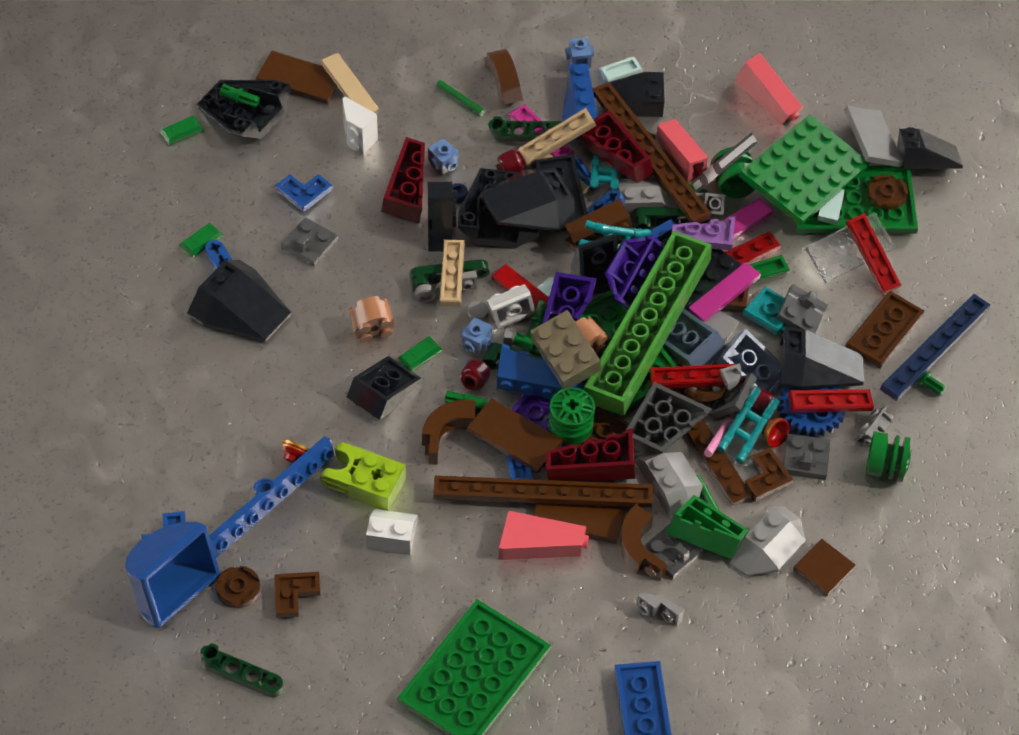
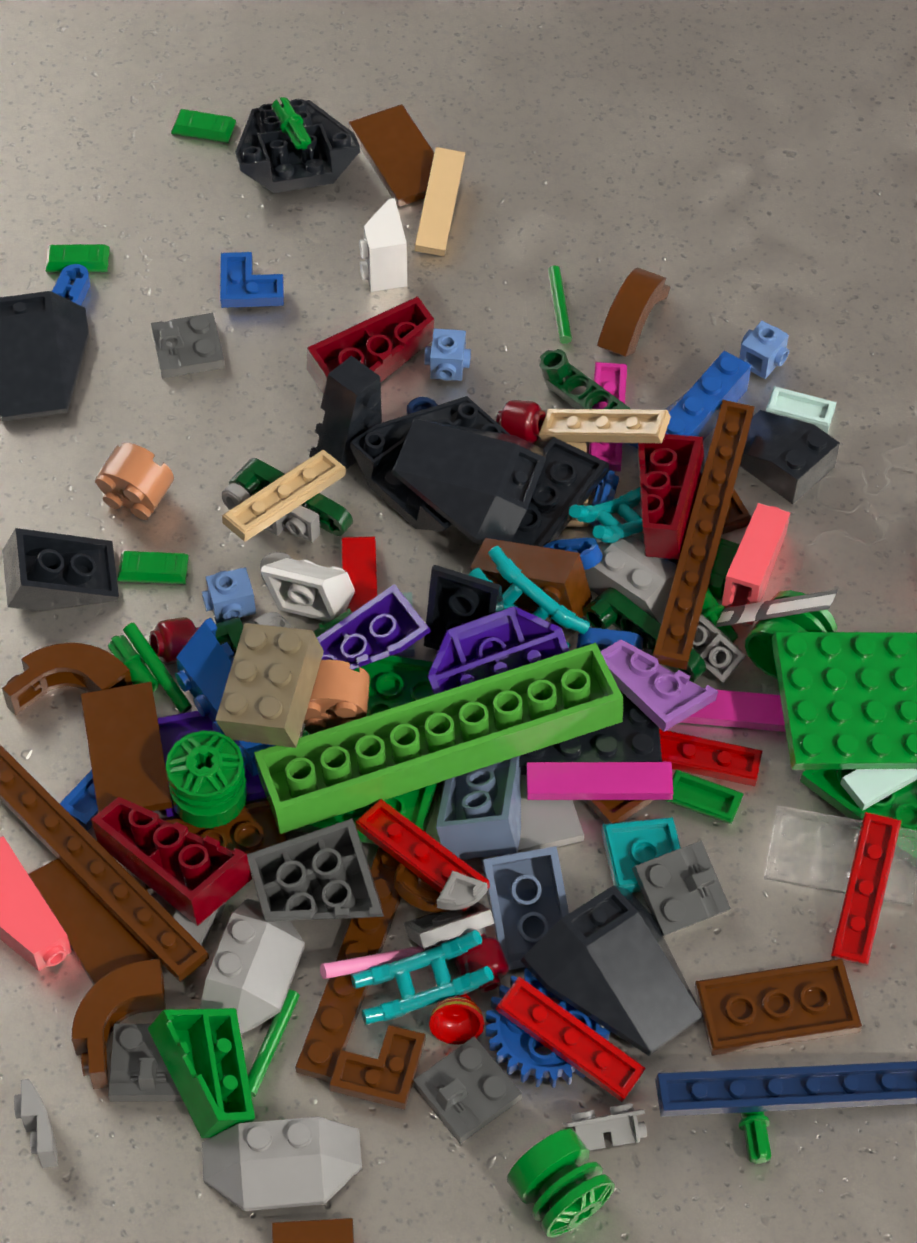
camera: 45 degrees right, 0 degrees up
none -> green bar [123,622,192,714]

